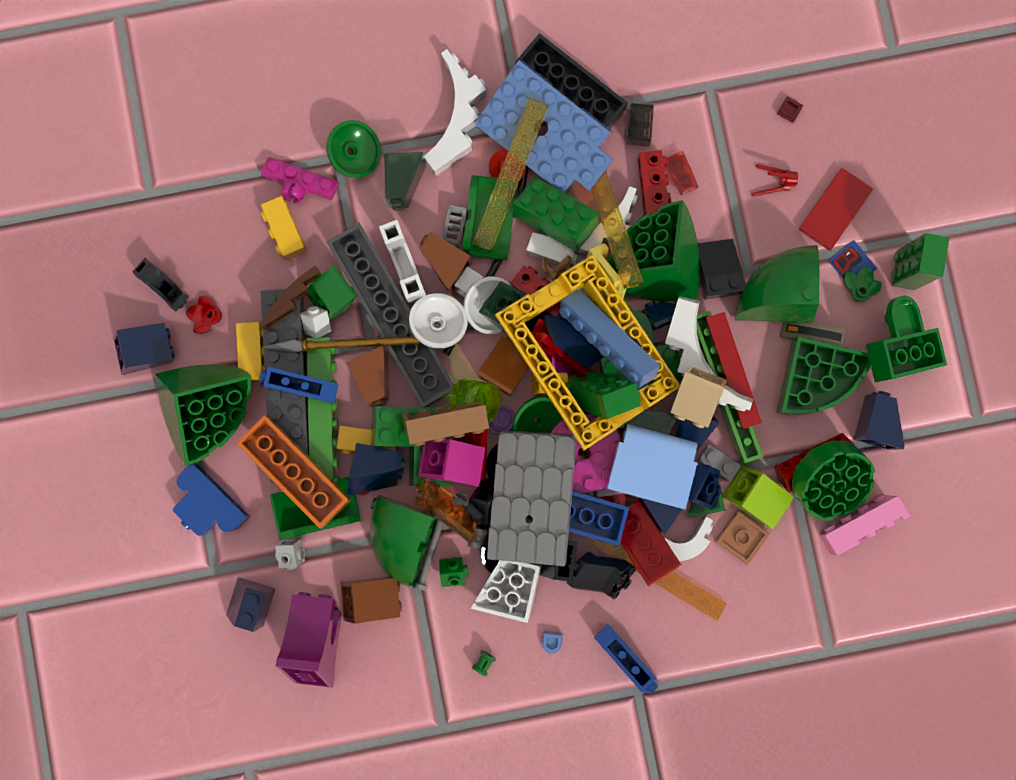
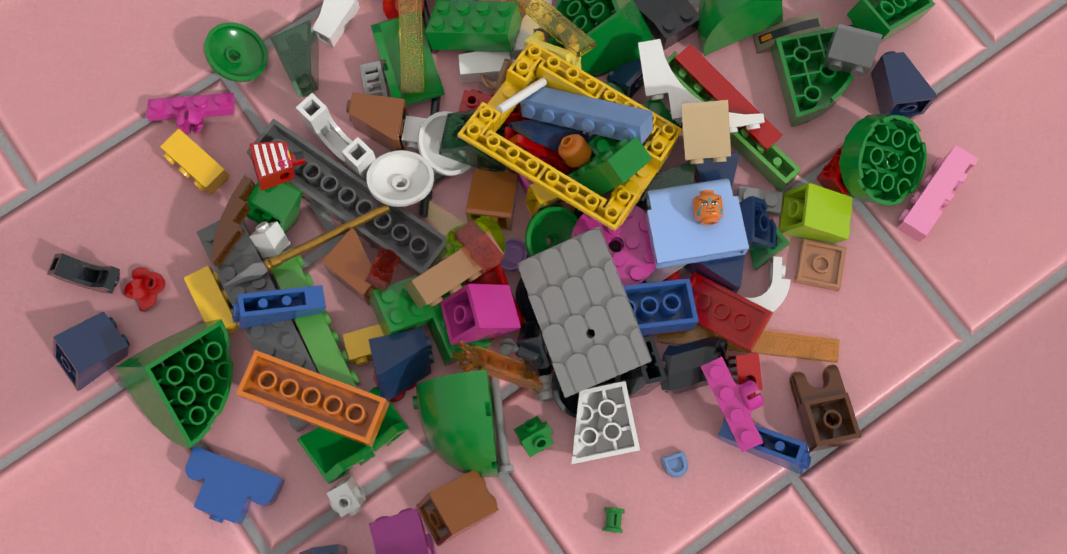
camera: 25 degrees left, 10 degrees down
none -> red torso [249,141,305,191]
none -> clear red slope [365,247,401,292]
none -> clear red slope [454,220,504,272]
none -> white bar [496,77,547,113]
none -> orange head [558,134,592,168]
none -> orange head [692,190,724,225]
none -> dark pink plate [701,356,764,452]
none -> red torso [728,353,763,398]
none -> reddish brown brick [789,365,862,452]
none -> flat silver slope [823,24,882,77]

